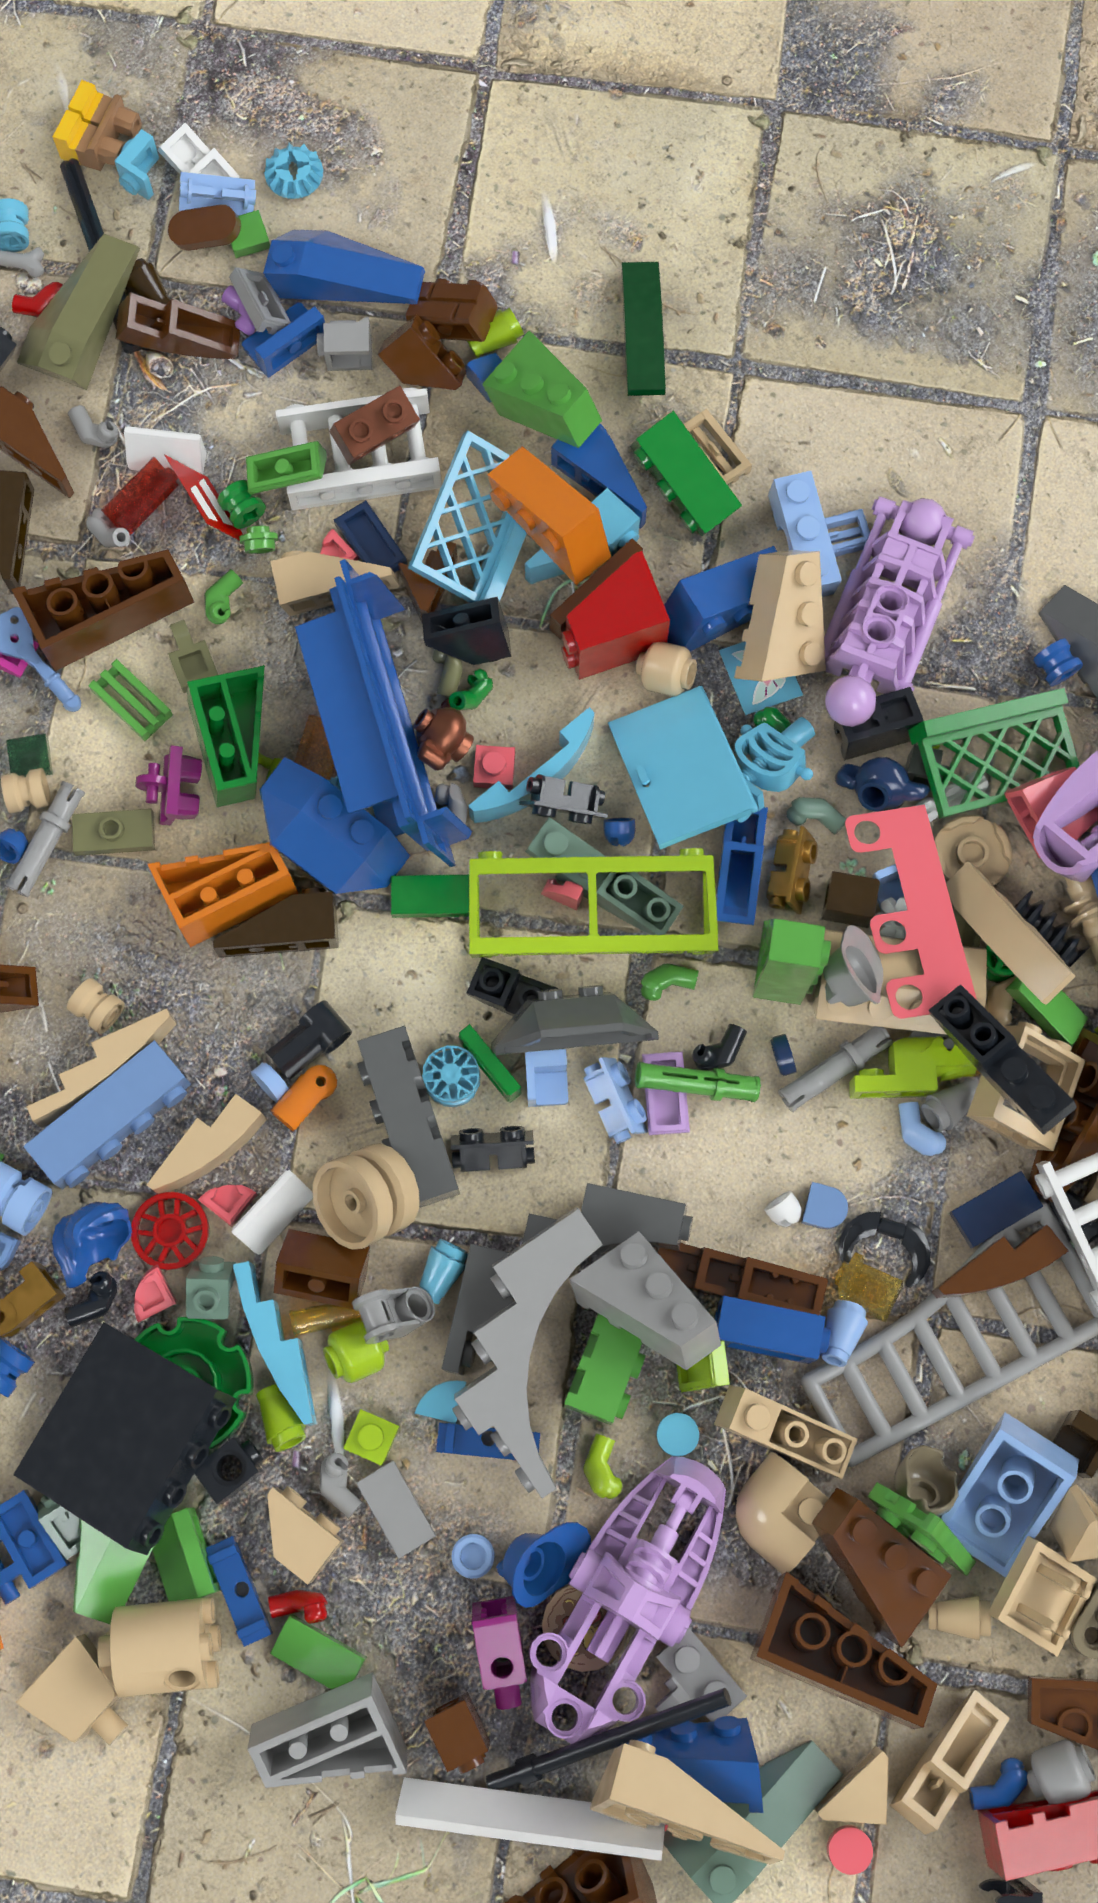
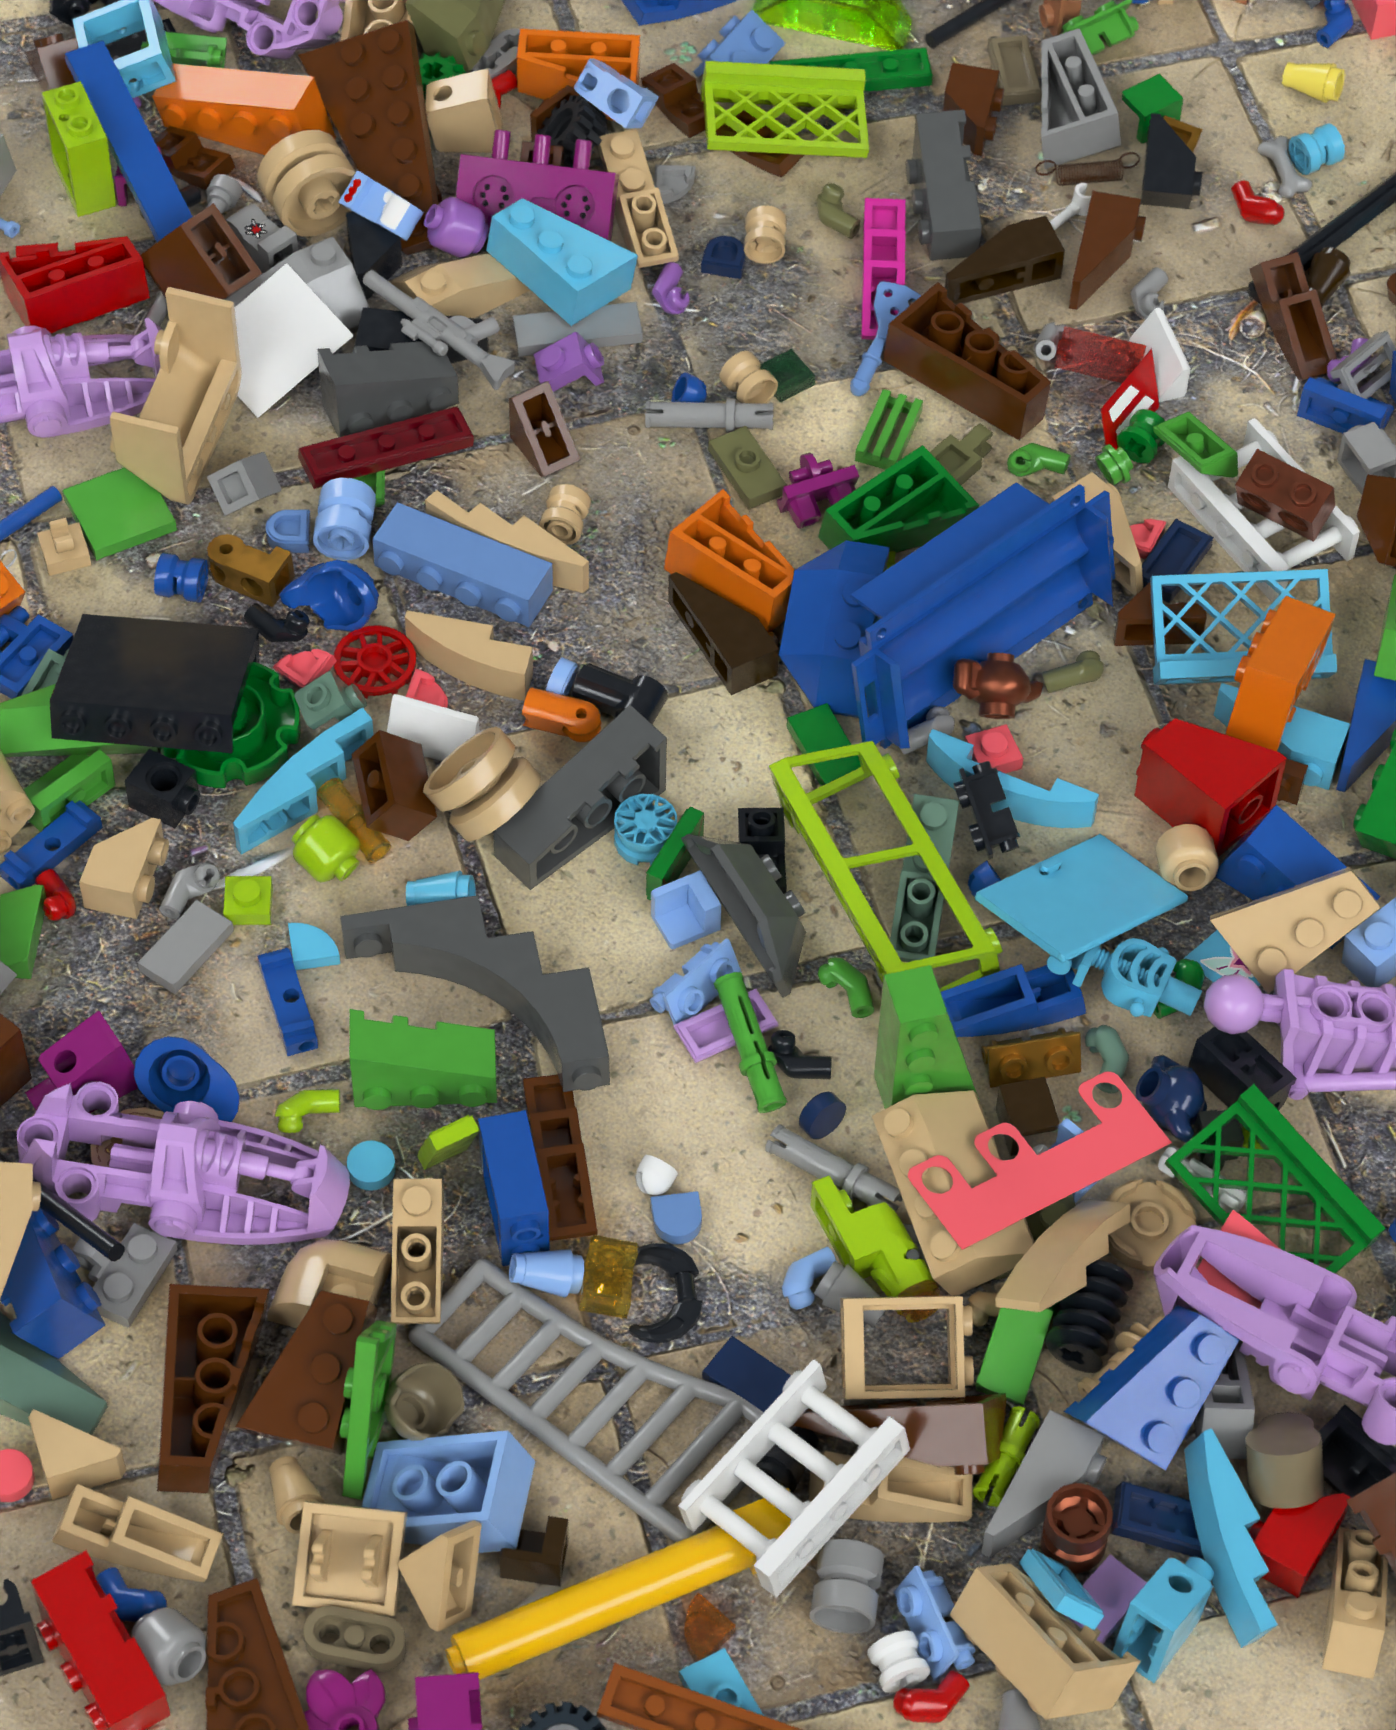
camera: 65 degrees right, 20 degrees down
olive wedge [17,234,140,390] -> none
lime cone [256,1384,306,1452] -> none
light grey piece [352,1286,435,1344] -> none
black slope [422,596,512,665] -> none
green arm [449,669,493,711] -> none
black hinge [451,1126,535,1172] -> none
light blue tile [451,1534,495,1579] -> none
light grey arch [452,1207,603,1498] -> none
coral tile [541,879,583,910] -> none
light grey wedge [569,1231,721,1370] -> none
light grey piece [823,926,883,1007] -> none
black slope [928,984,1077,1135] -> none
reddish brown slope [931,1225,1069,1298] -> none

